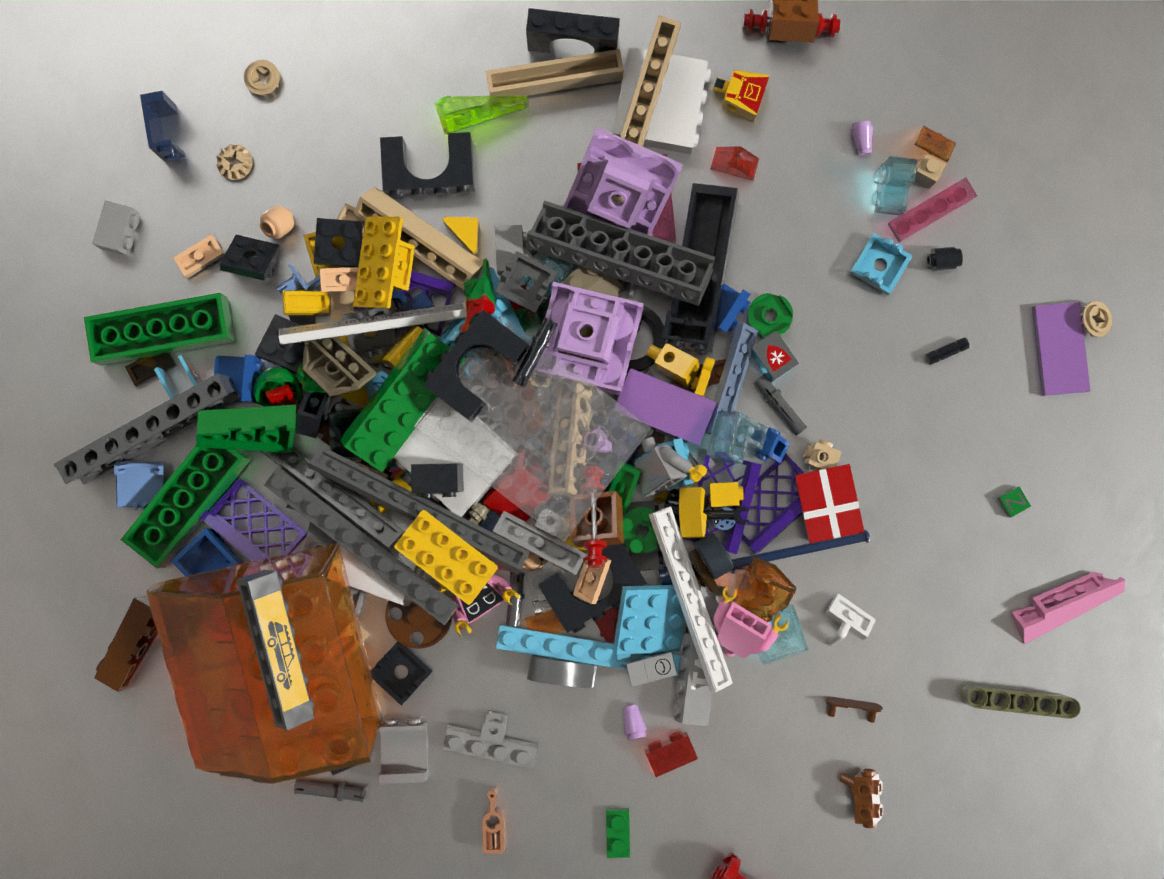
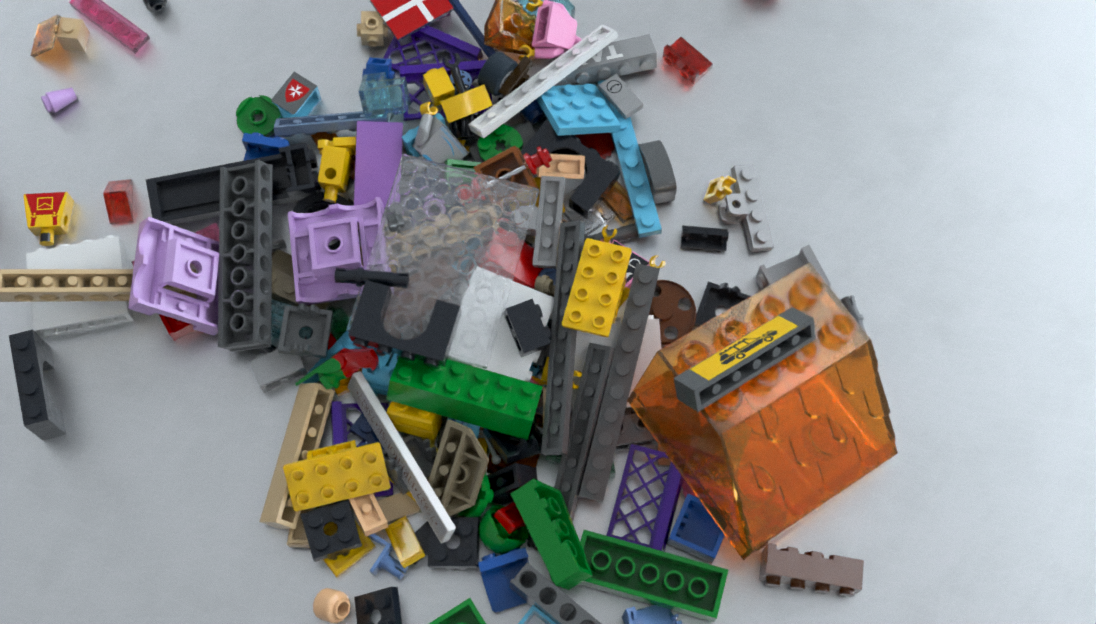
camera: 110 degrees left, 15 degrees down
black arch [380,132,475,199] -> none
clear neon green wedge [434,96,529,135] -> none
yellow slope [442,217,479,256] -> none
nougat piece [482,787,505,854] -> none
tan brick [486,49,624,102] -> none
green plate [606,808,630,858] -> none
lavender cone [623,705,647,740] -> none
dark grey pin [753,374,807,436] -> none
medium azure piece [849,233,913,295] -> none
clear light blue brick [872,156,917,216] -> none
none -> dark grey plate [386,210,404,233]
none -> black hinge [681,225,729,251]
none -> yellow plate [703,175,736,204]

